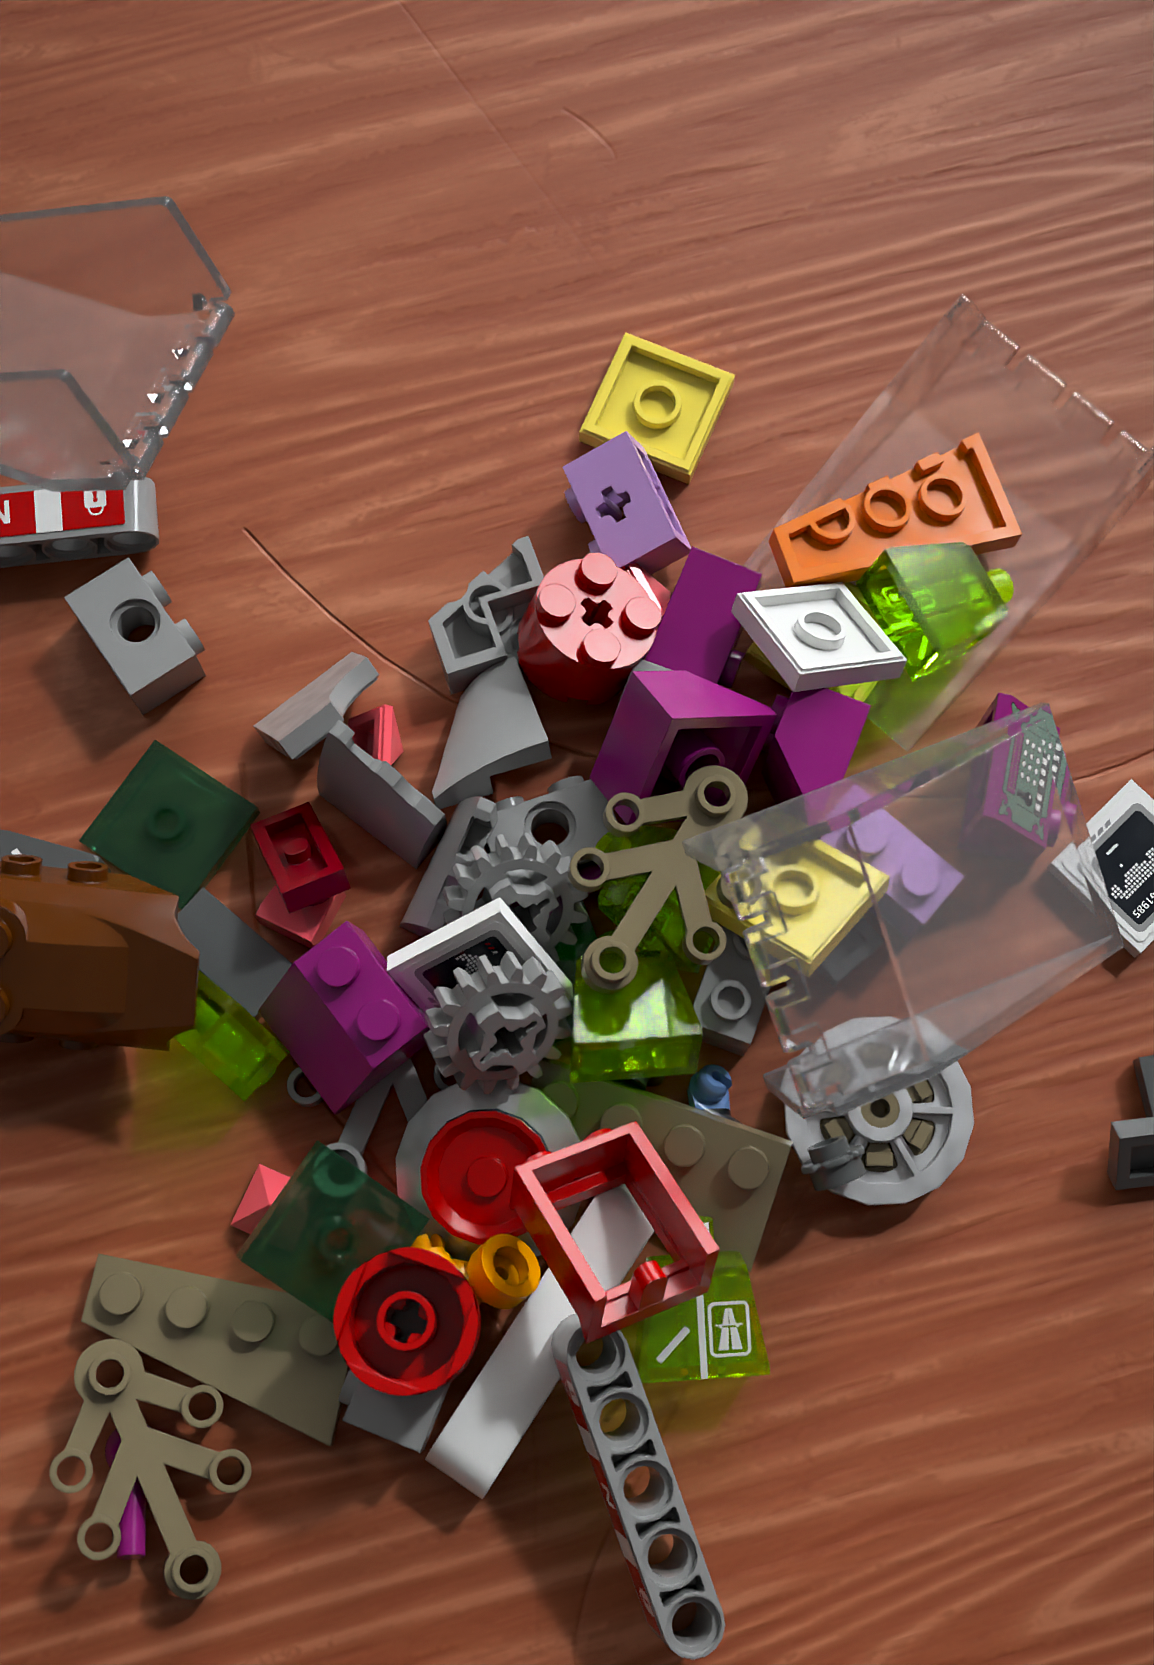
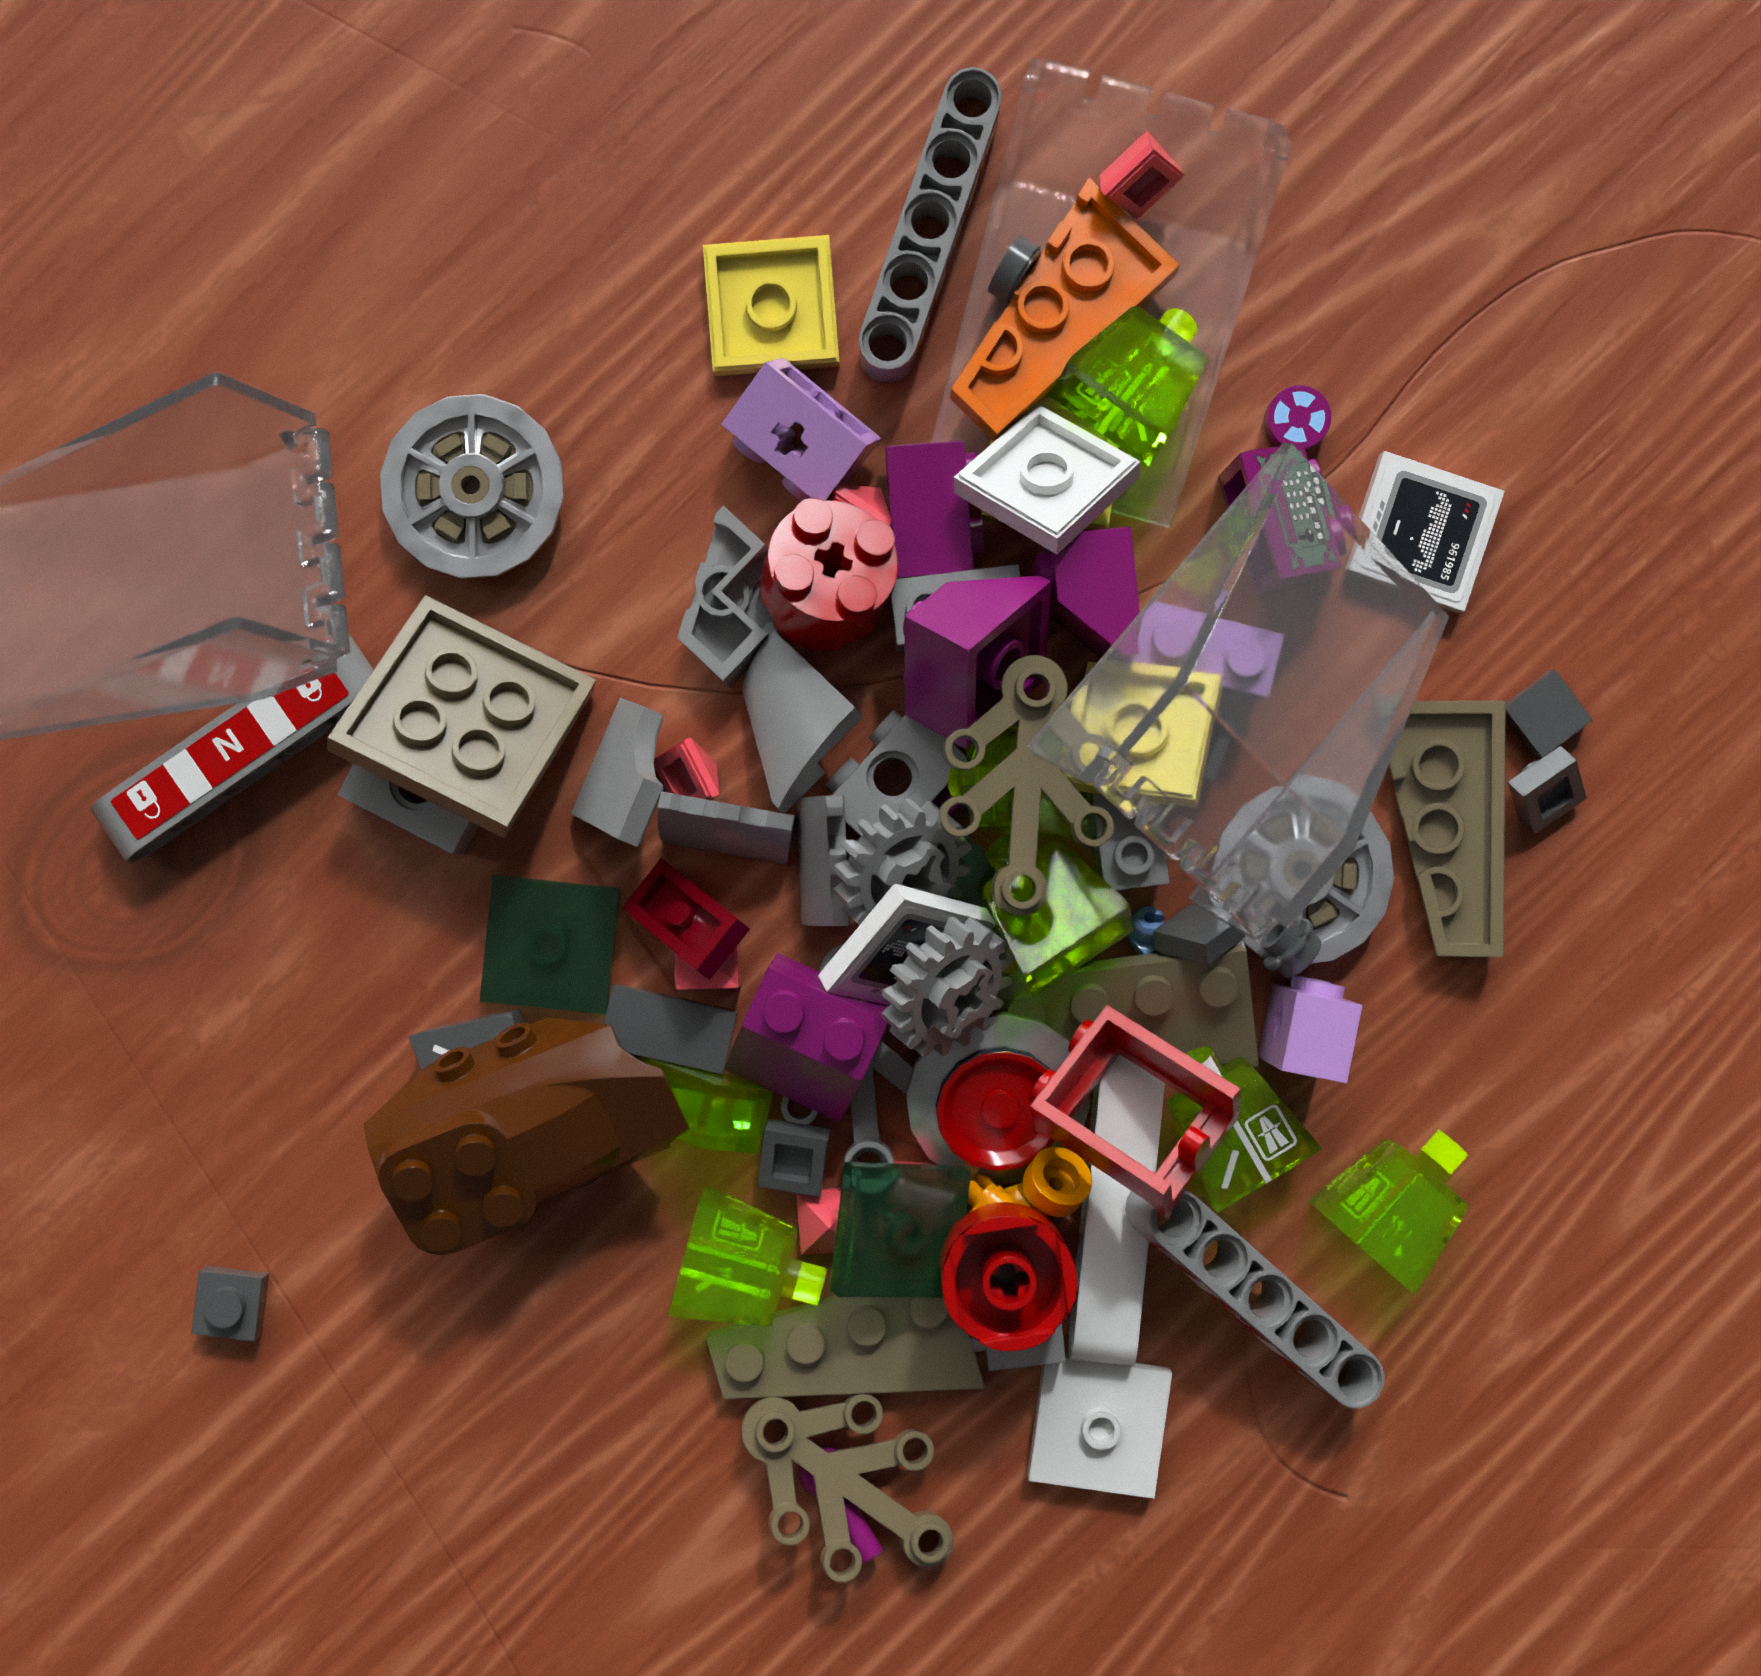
camera: 20 degrees left, 15 degrees up
none -> plate [327,595,596,838]
none -> flat silver piece [380,394,565,579]
none -> clear neon green torso [668,1186,827,1326]
none -> dark grey plate [758,1119,831,1197]
none -> light grey beam [859,67,1002,384]
none -> dark grey tile [988,235,1041,304]
none -> white plate [1027,1353,1172,1499]
none -> coral slope [1099,130,1185,219]
none -> dark grey tile [1153,904,1246,966]
none -> lavender brick [1258,975,1363,1084]
none -> magenta tile [1264,385,1331,451]
none -> clear neon green torso [1309,1129,1468,1294]
none -> dark tan wing [1373,701,1506,957]

